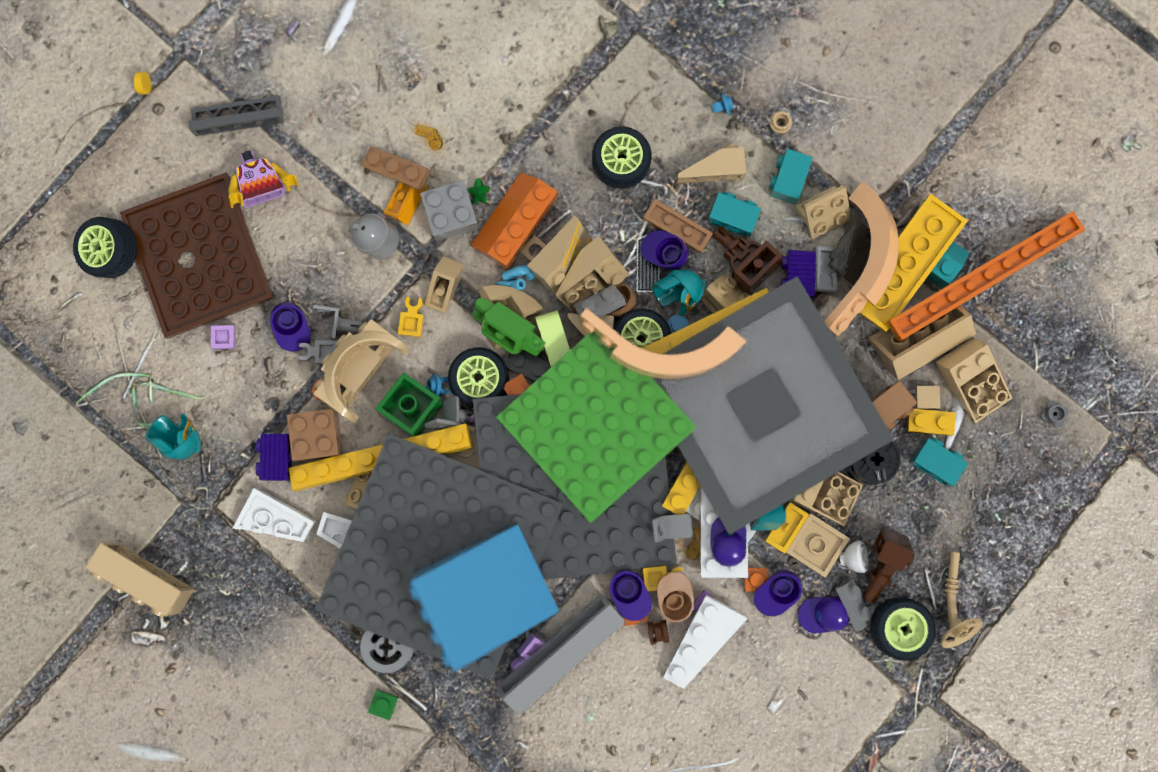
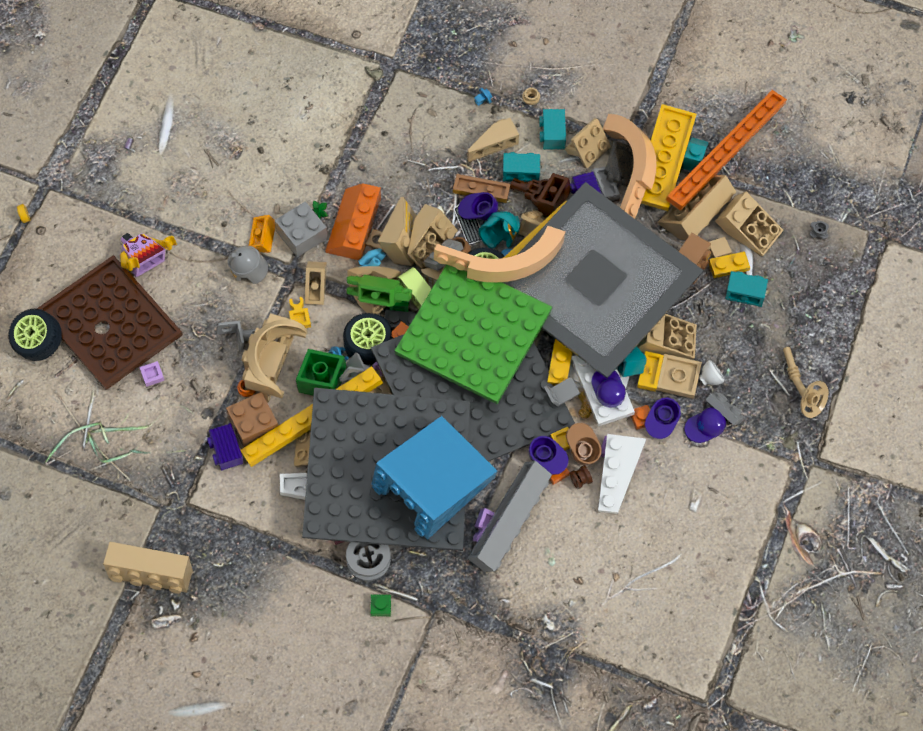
camera: 20 degrees left, 20 degrees down
teal helmet [145,413,201,460] -> none
dark grey fence [188,95,284,136] -> none
white wing [233,487,316,542] -> none
dark purple cap [269,302,311,352] -> none
light grey plate [299,340,338,364] -> none
medium nougat plate [361,146,431,191] -> none
clear yellow arm [415,124,443,151] -> none
wheel [592,126,652,189] -> none
black wheel [845,441,901,485] -> none
reddish brown brick [863,526,915,603] -> none
wheel [870,597,936,661] -> none

